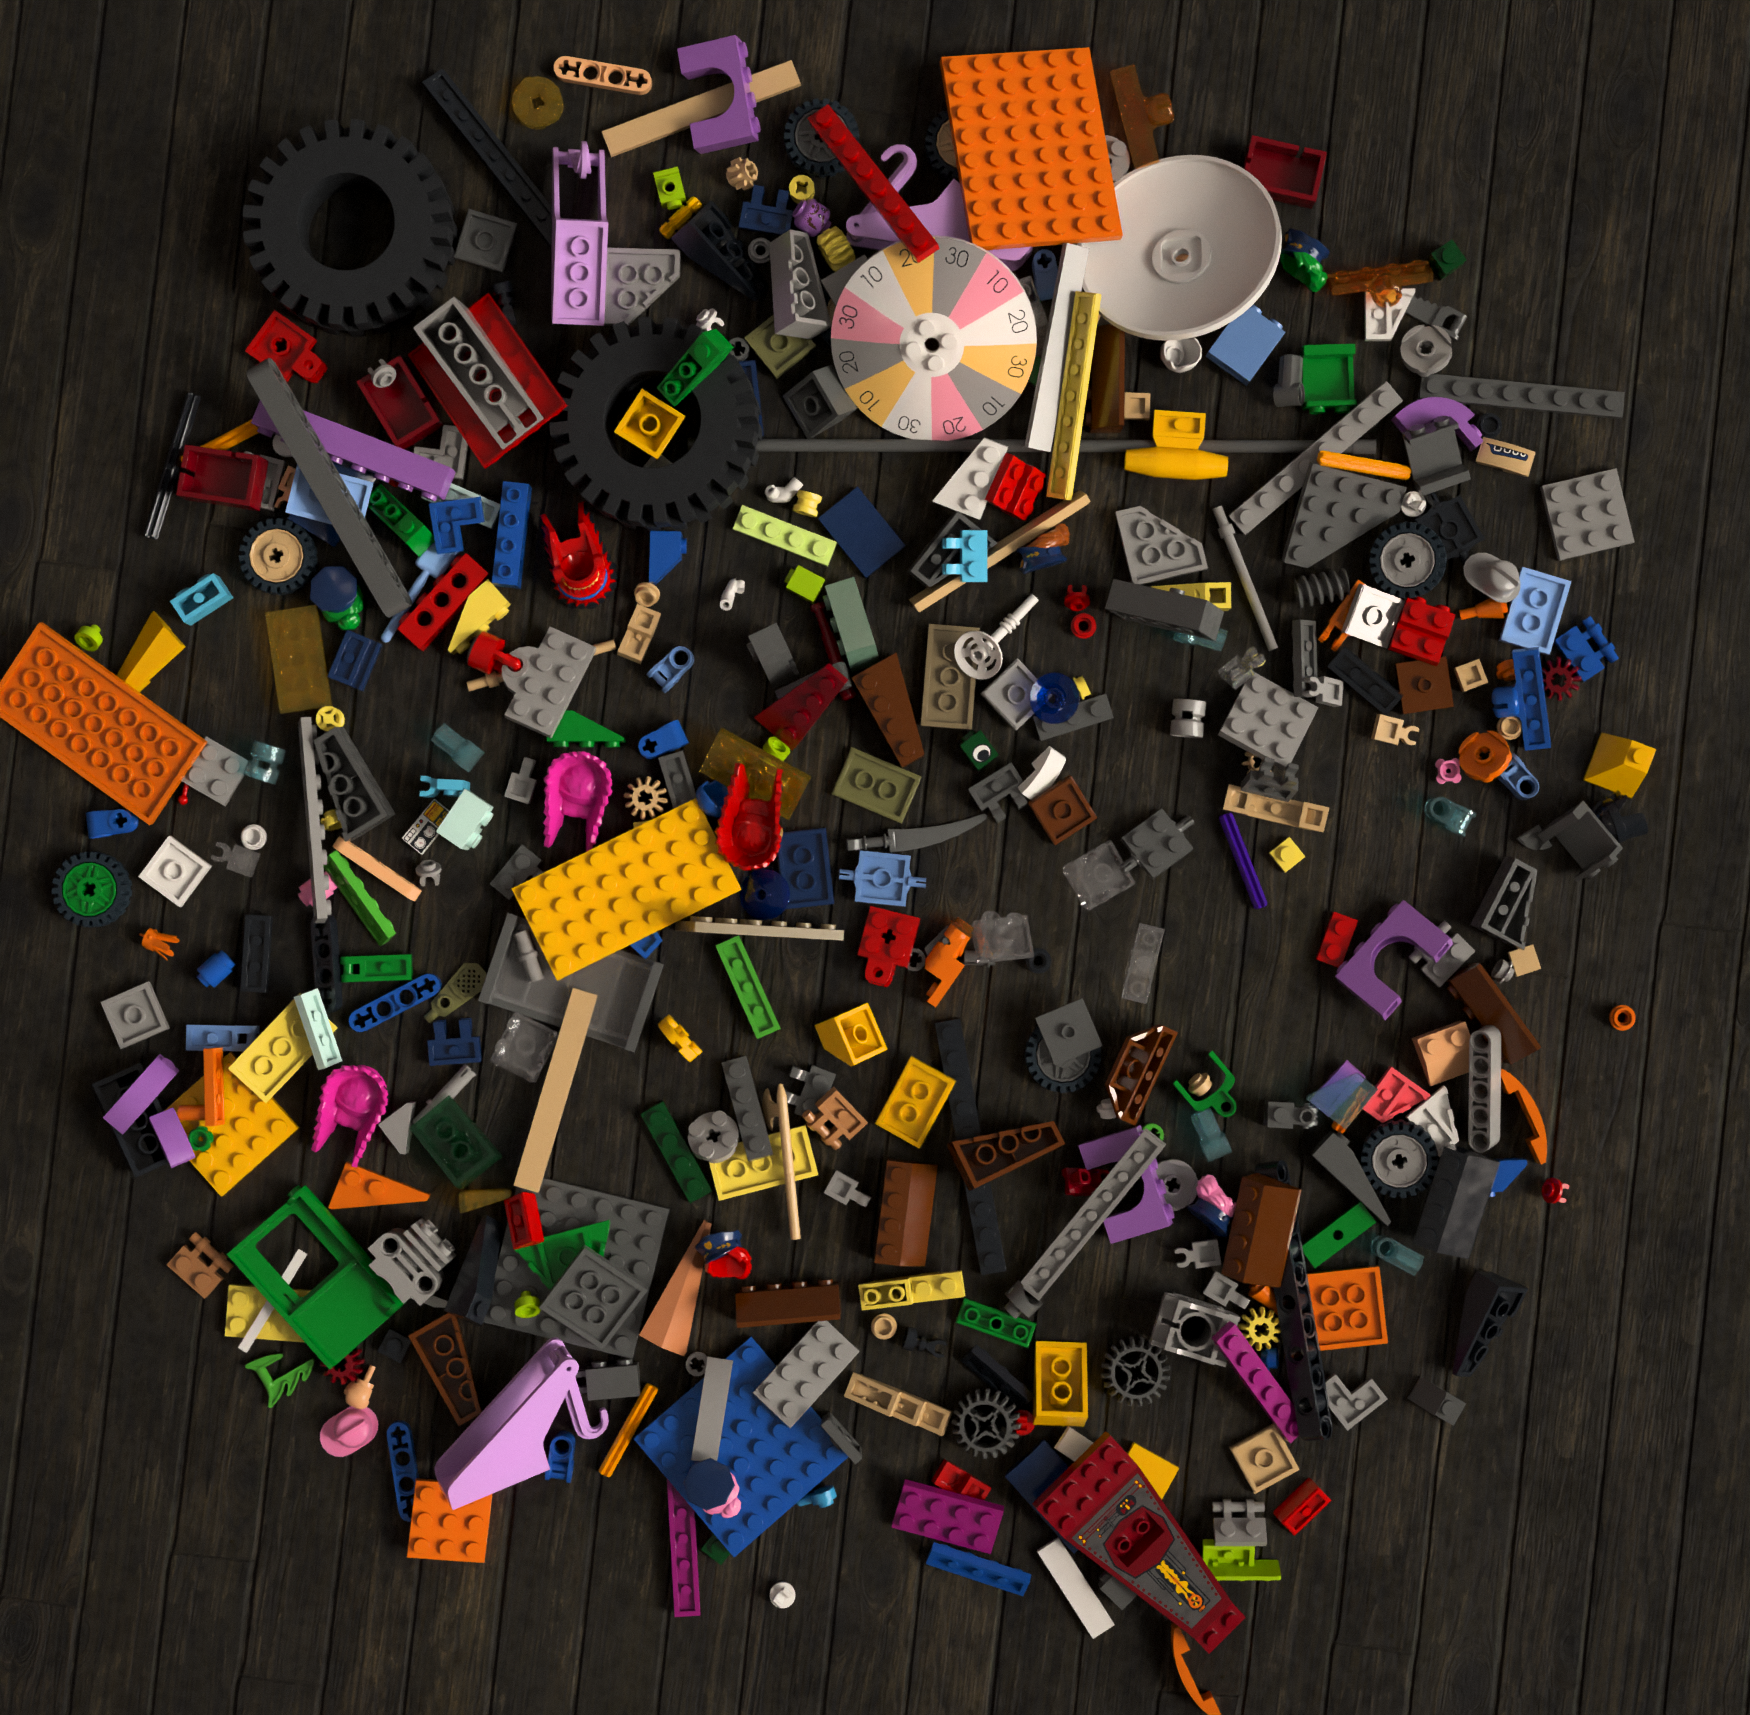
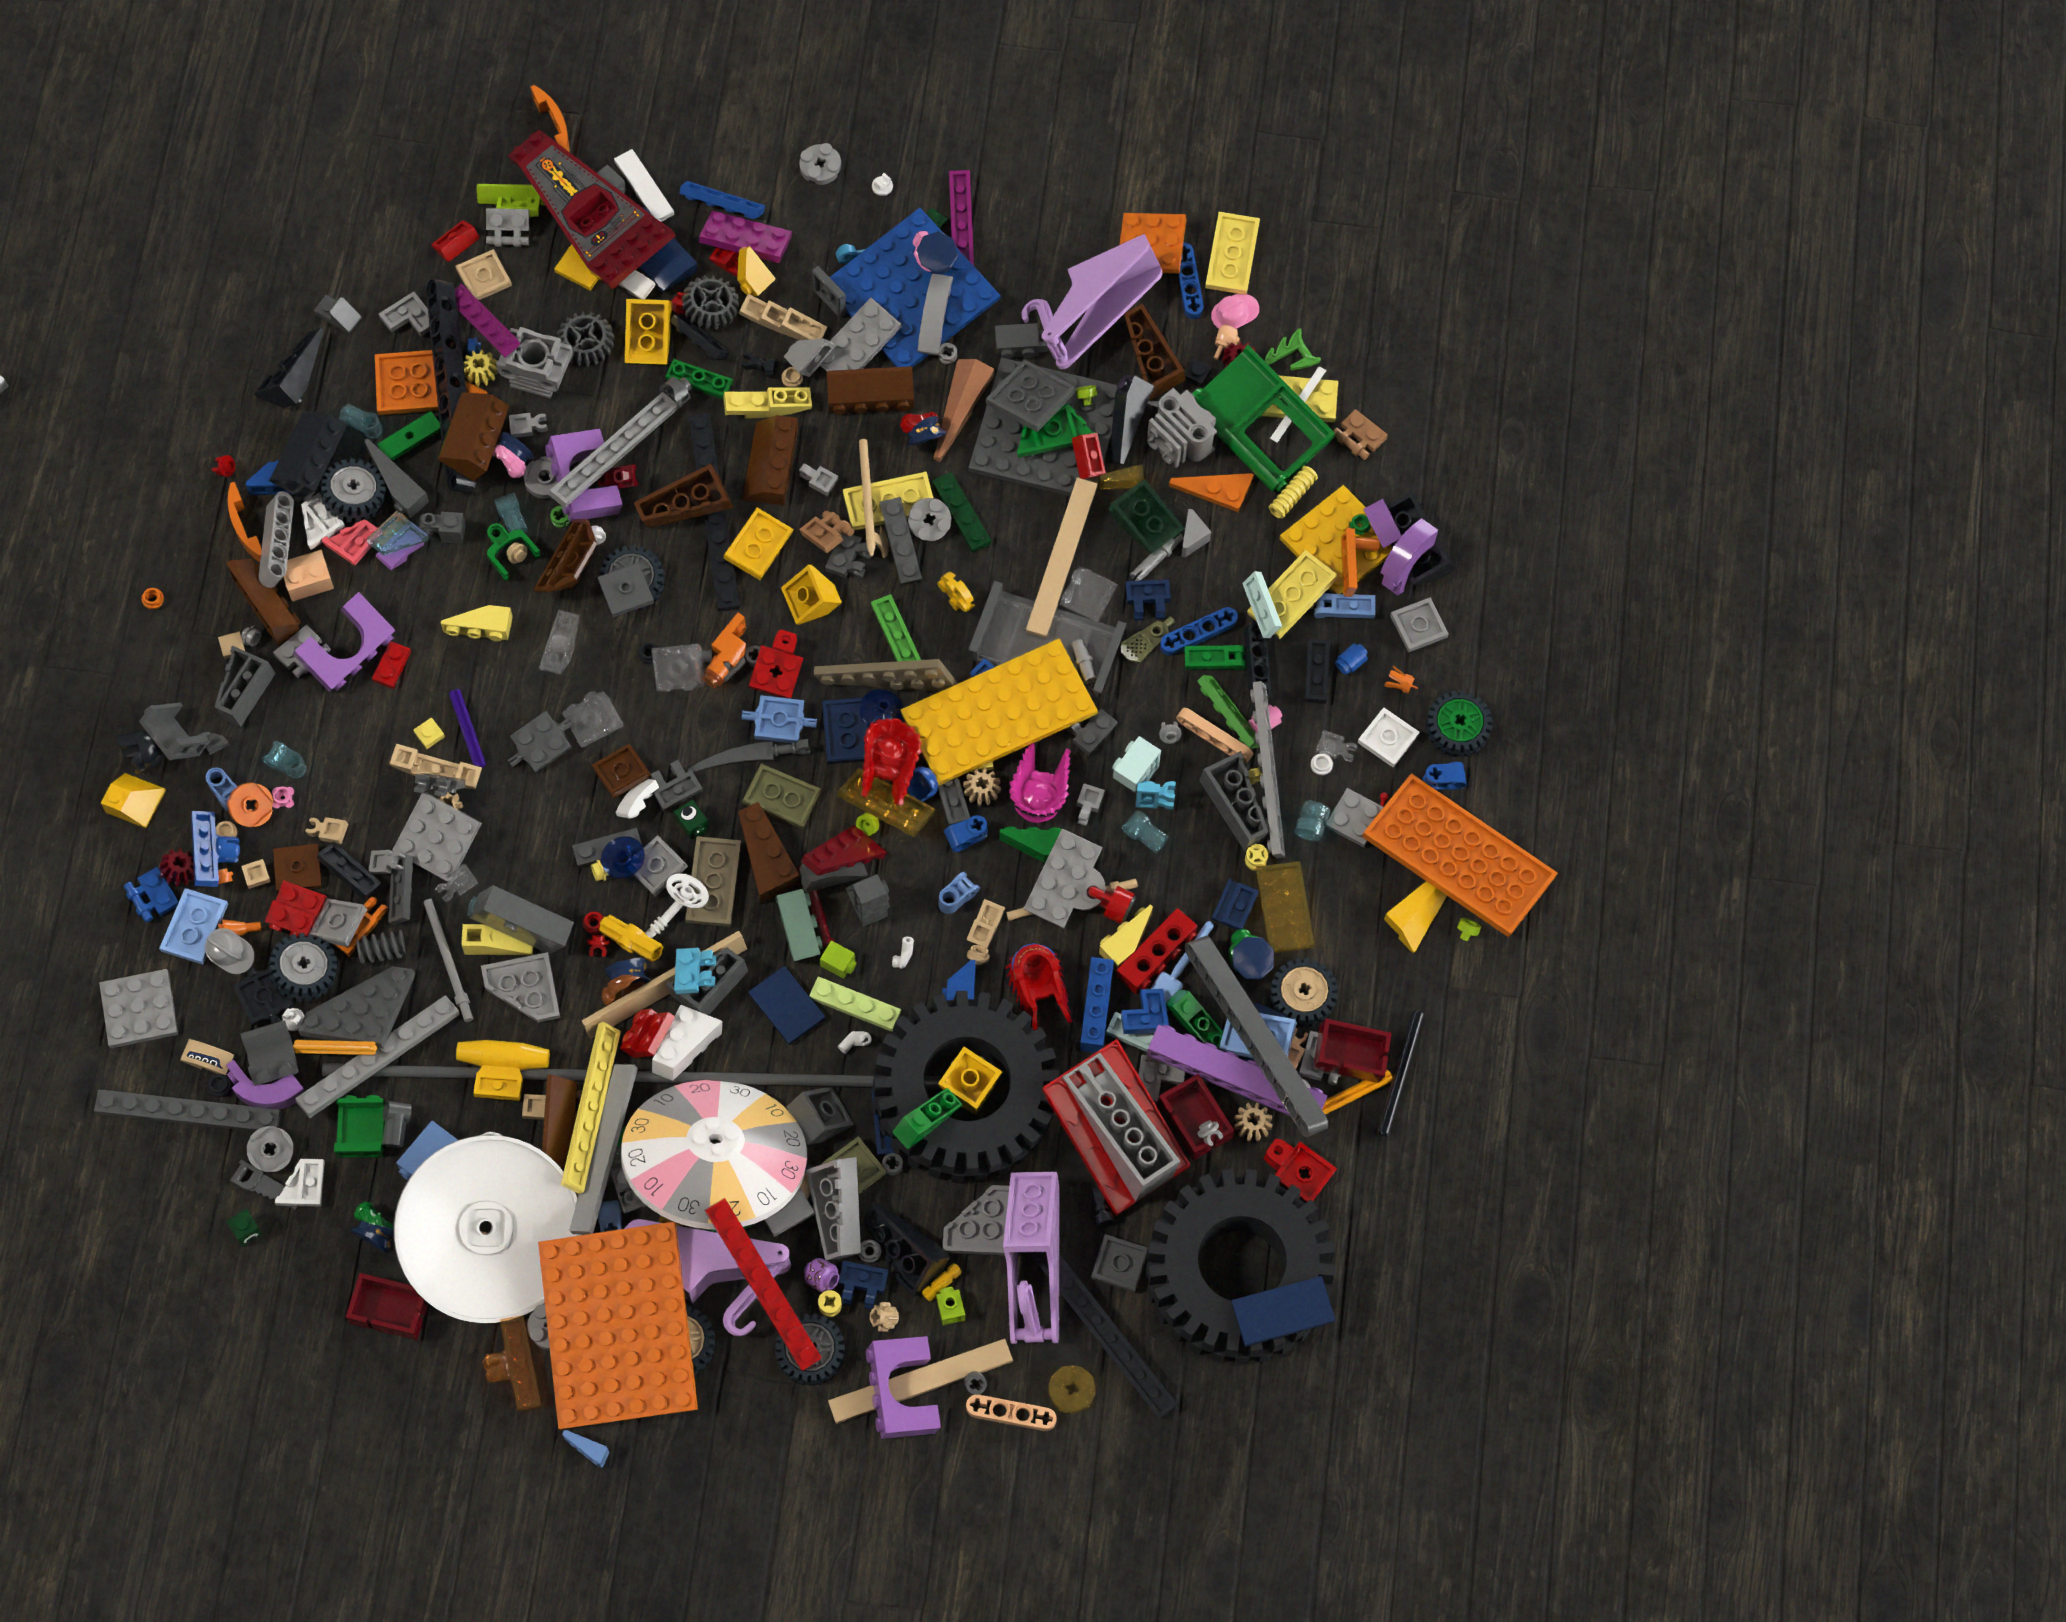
camera: 175 degrees right, 20 degrees down
medium azure brick [170,573,233,625] -> none
dark pink piece [311,1065,389,1168] -> none
tile [402,799,449,855] -> none
blue piece [545,1431,576,1483] -> none
light orange axle [599,1383,658,1477] -> none
white plate [696,308,724,332] -> none
light yellow wheel [793,490,822,517] -> none
light yellow gear [817,226,855,272] -> none
light grey wheel [1170,699,1206,738] -> none
light grey plate [1203,1270,1250,1309] -> none
clear orange plate [1327,260,1433,308] -> none
none -> light yellow slope [441,605,513,641]
none -> medium blue slope [562,1430,609,1468]
none -> yellow piece [599,915,663,962]
none -> yellow slope [737,246,775,296]
none -> light grey slope [784,339,836,377]
none -> light grey plate [799,143,841,185]
none -> dark grey bush [964,1371,987,1395]
none -> light yellow plate [1205,212,1260,295]
none -> dark blue tile [1231,1276,1336,1347]
none -> tan gear [1234,1103,1272,1142]
none -> light yellow piece [1269,466,1318,519]

